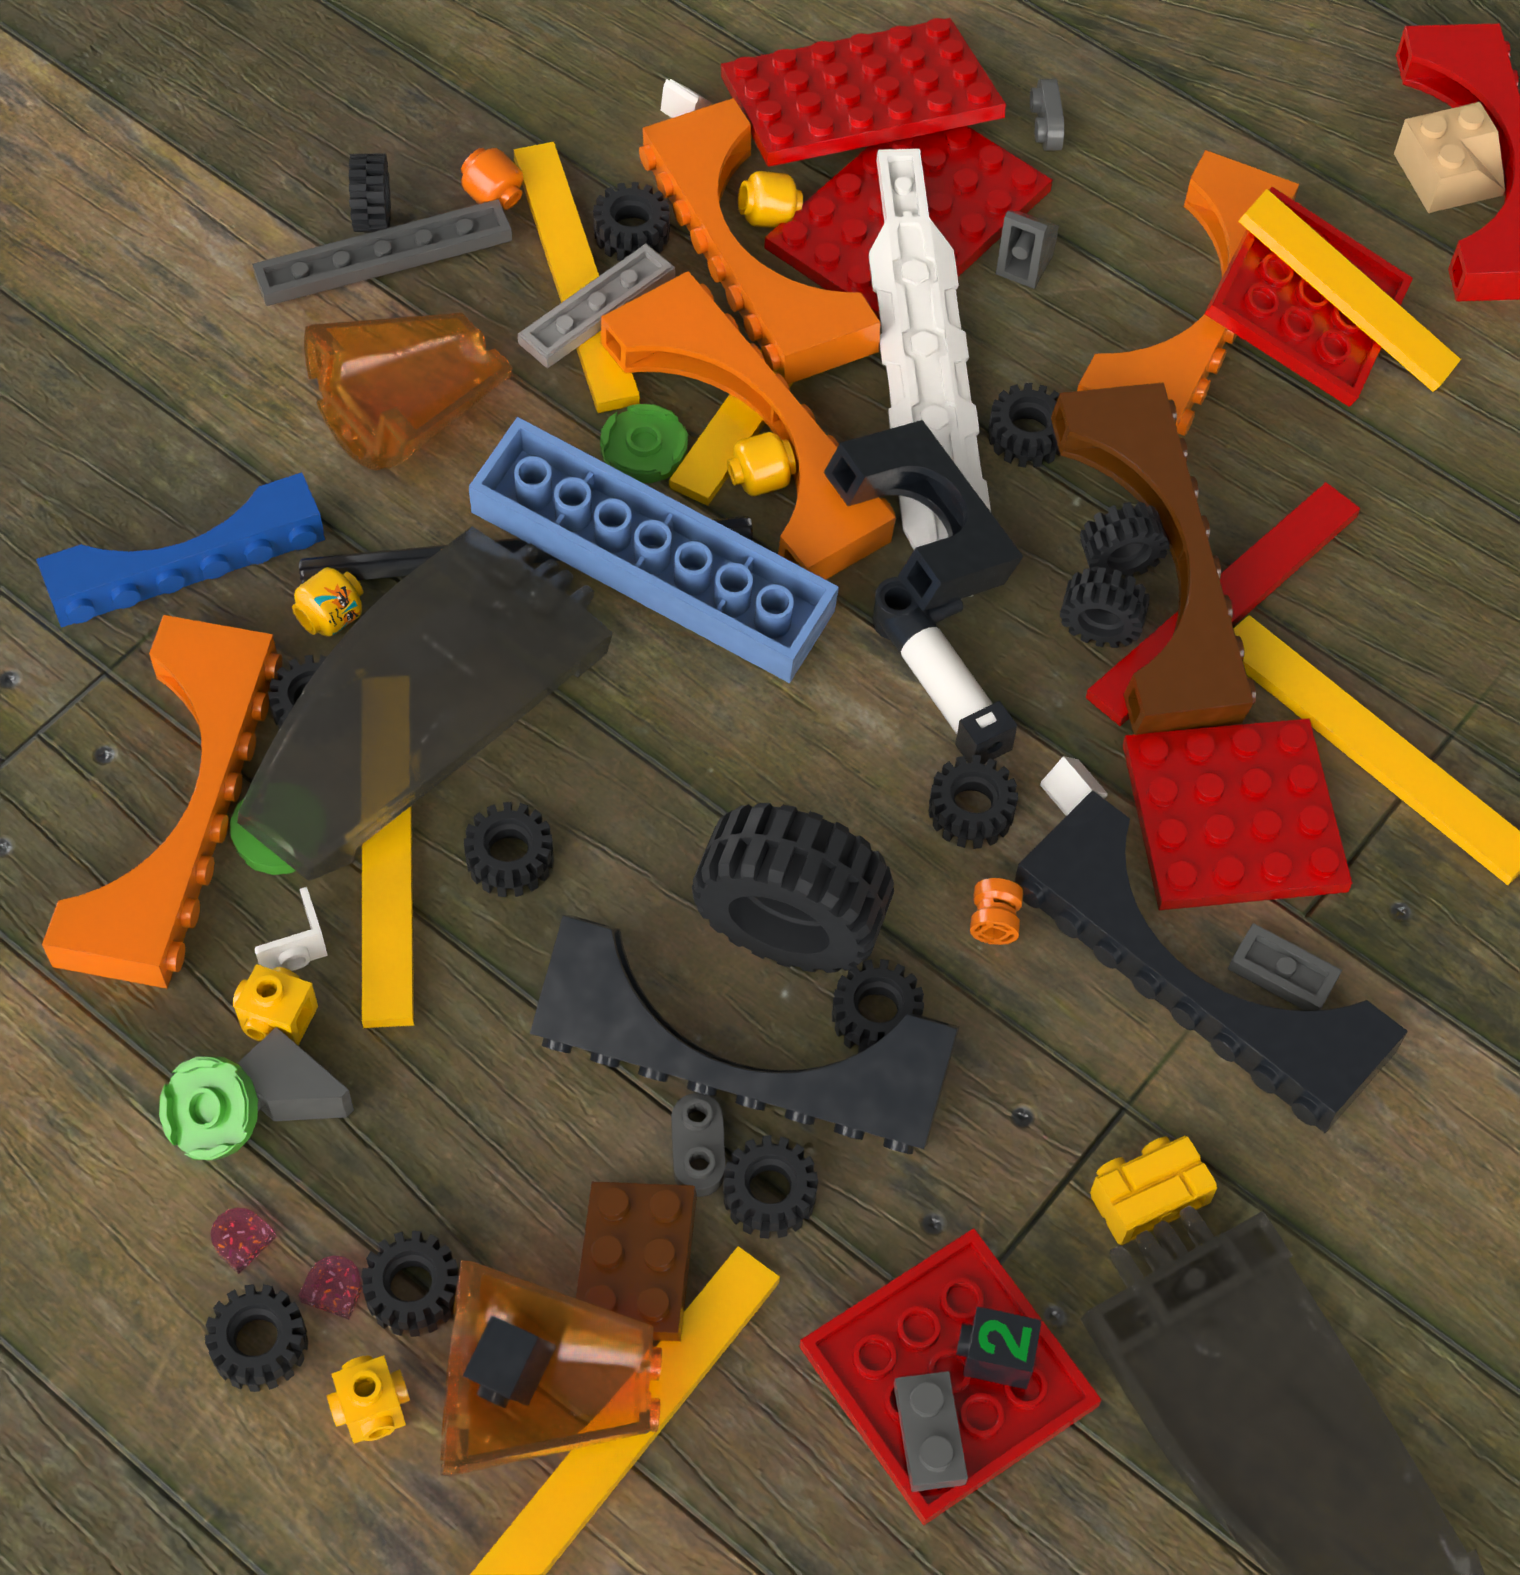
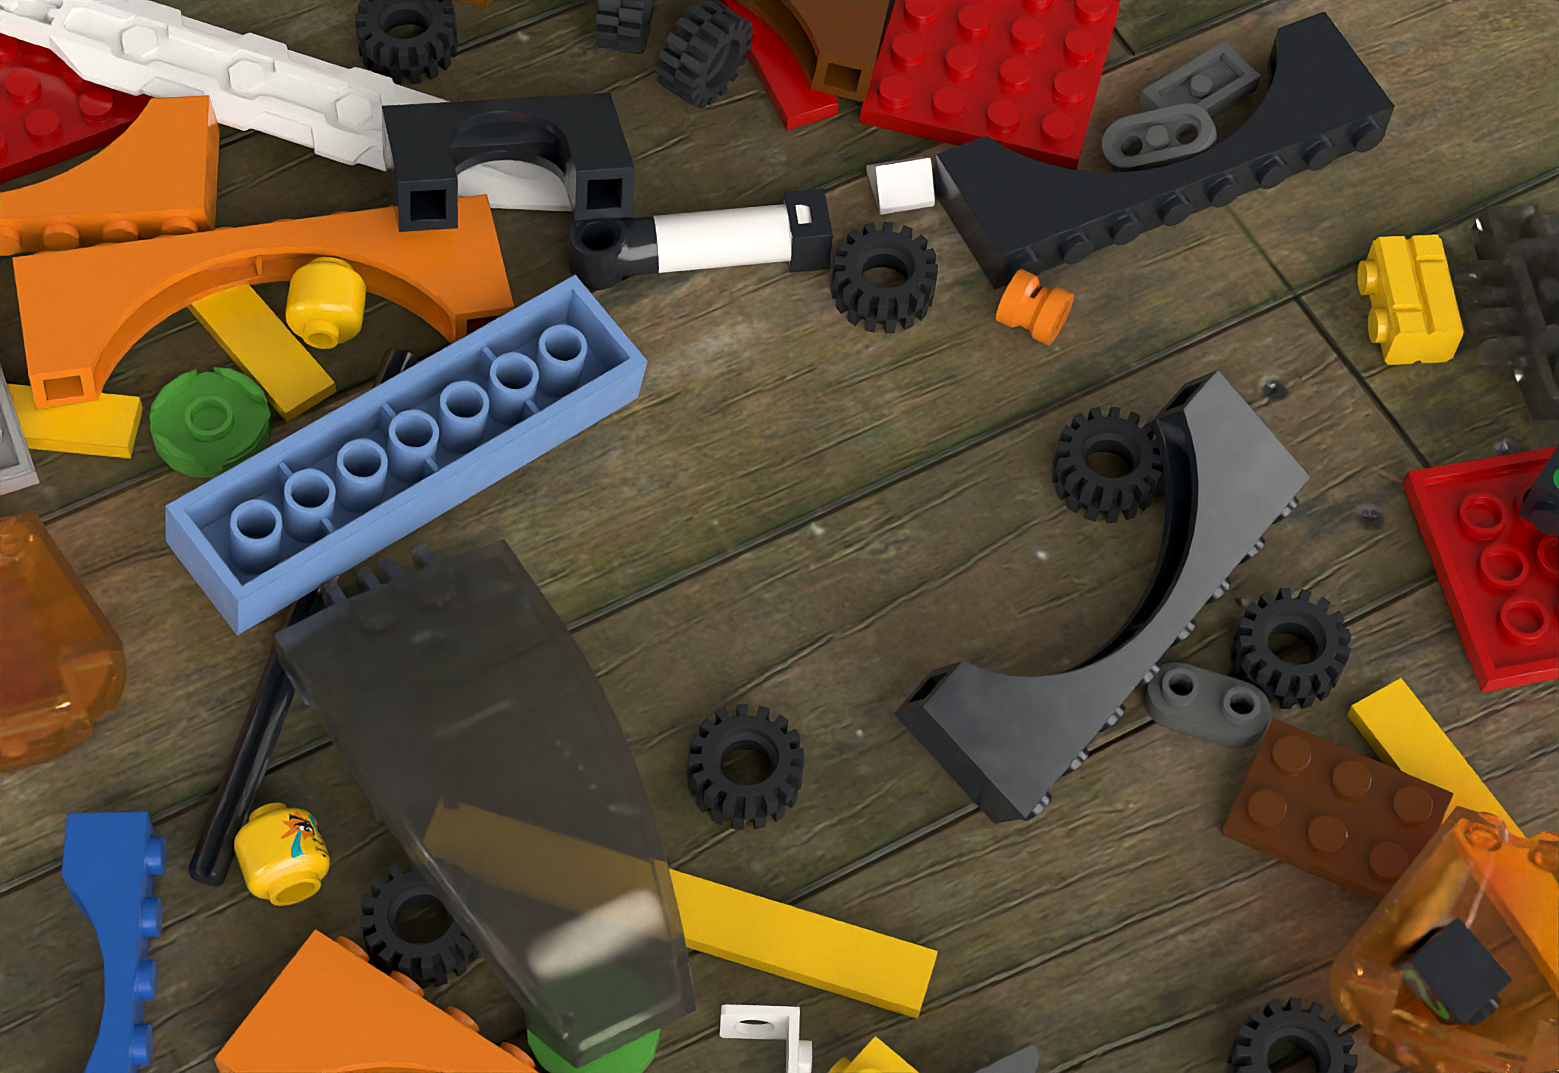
camera: 70 degrees left, 0 degrees up
black tyre [692,803,894,973] -> none
none -> dark grey plate [1102,103,1217,172]

